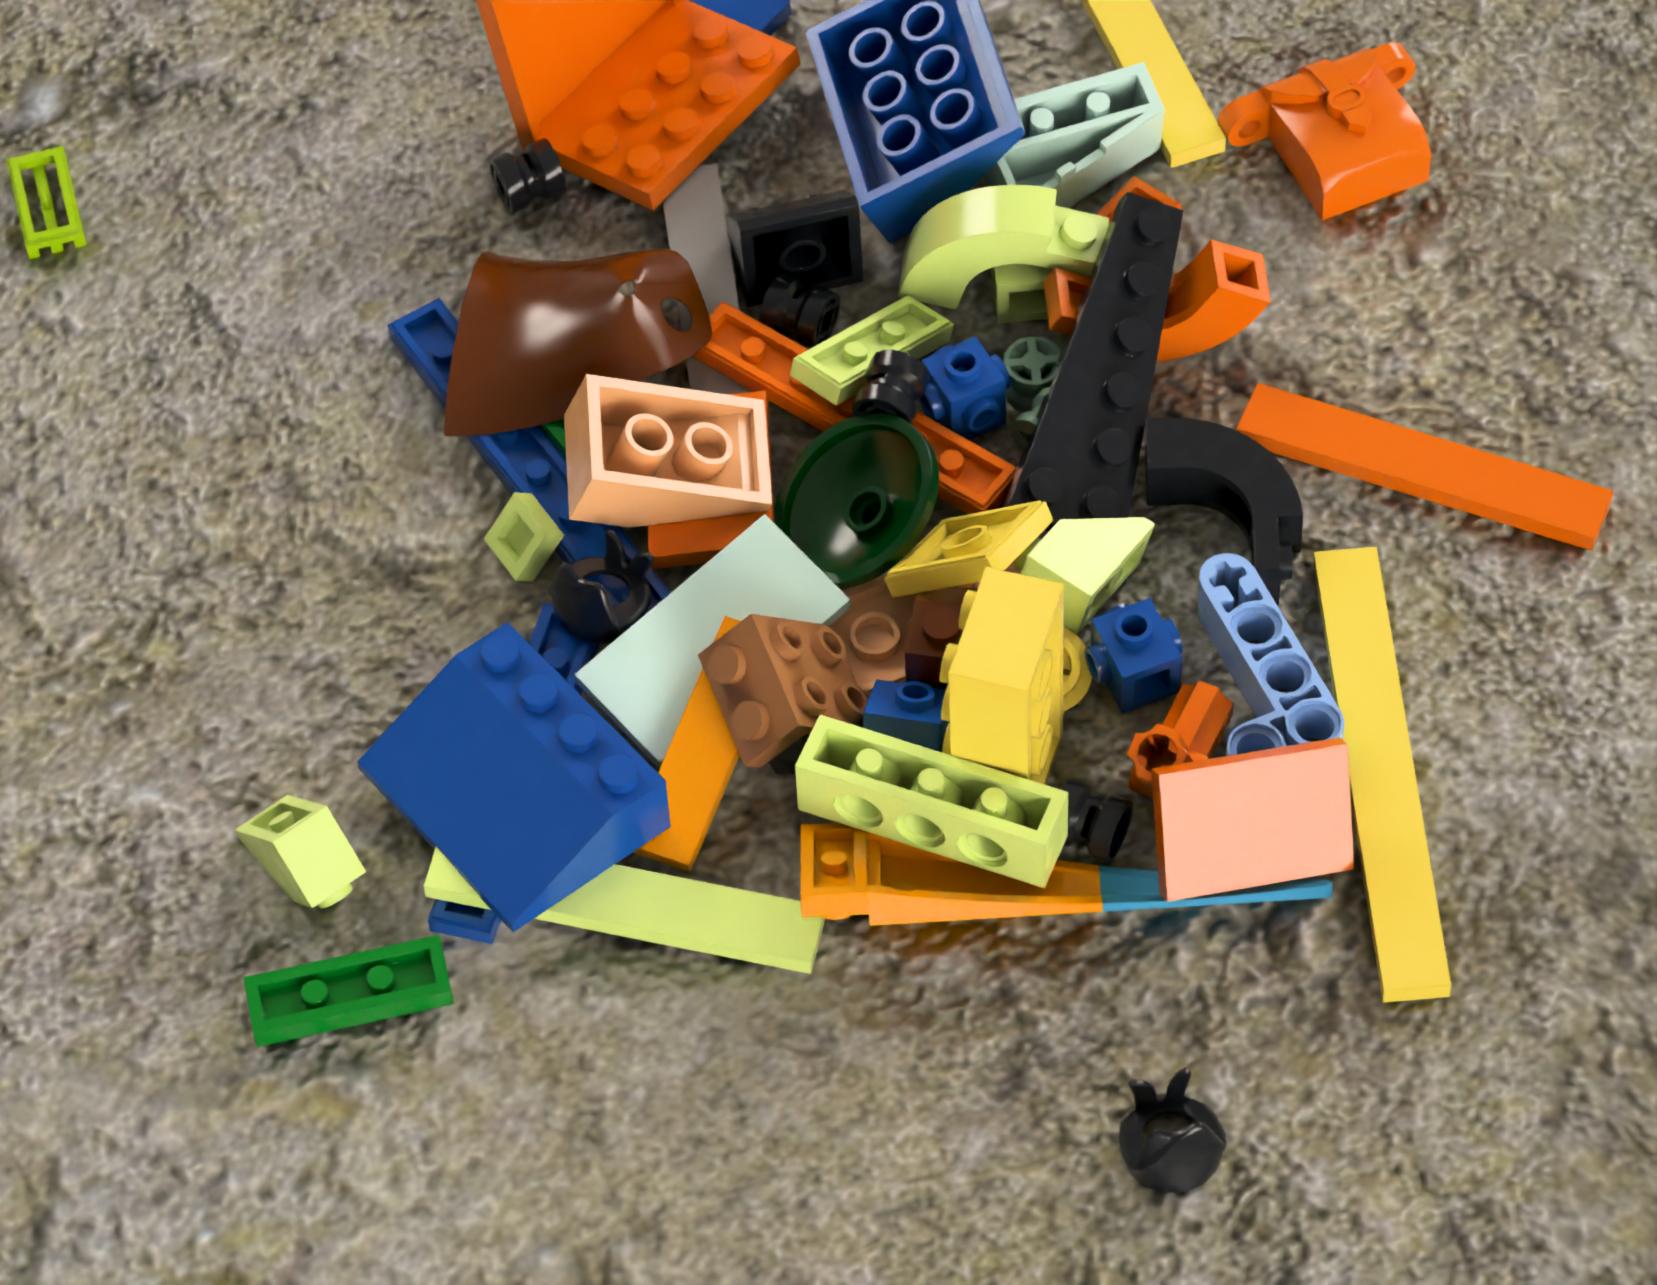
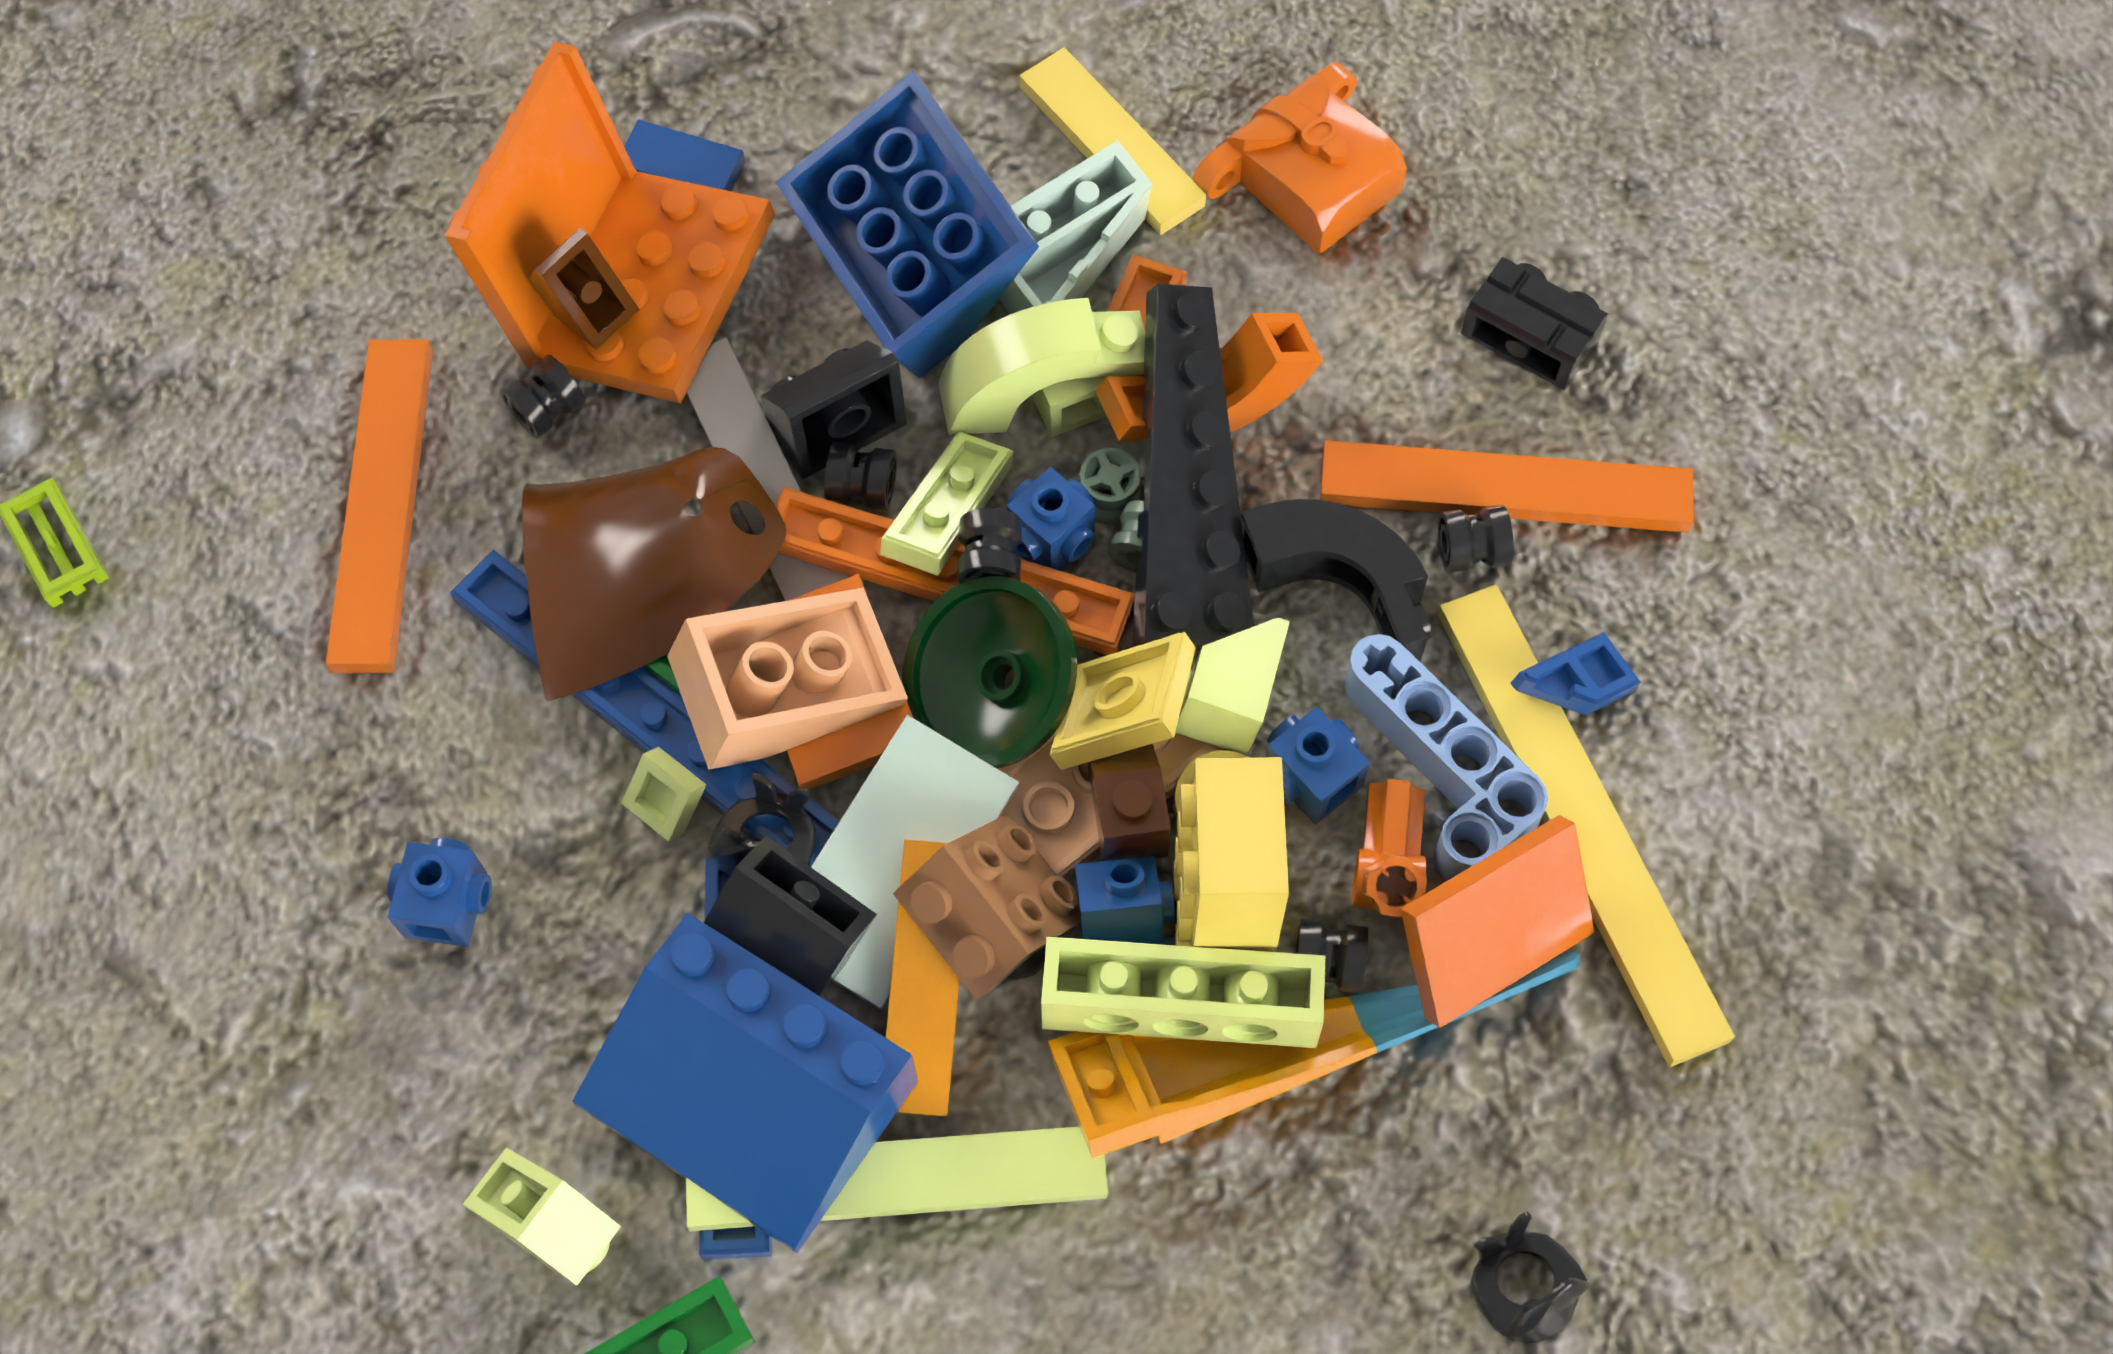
camera: 20 degrees left, 10 degrees up
none -> orange tile [326,339,433,673]
none -> blue brick [387,838,492,947]
none -> reddish brown slope [529,228,639,350]
none -> black brick [703,836,877,996]
none -> black wheel [1437,505,1514,573]
none -> black brick [1461,257,1609,390]
none -> blue tile [1510,632,1641,715]

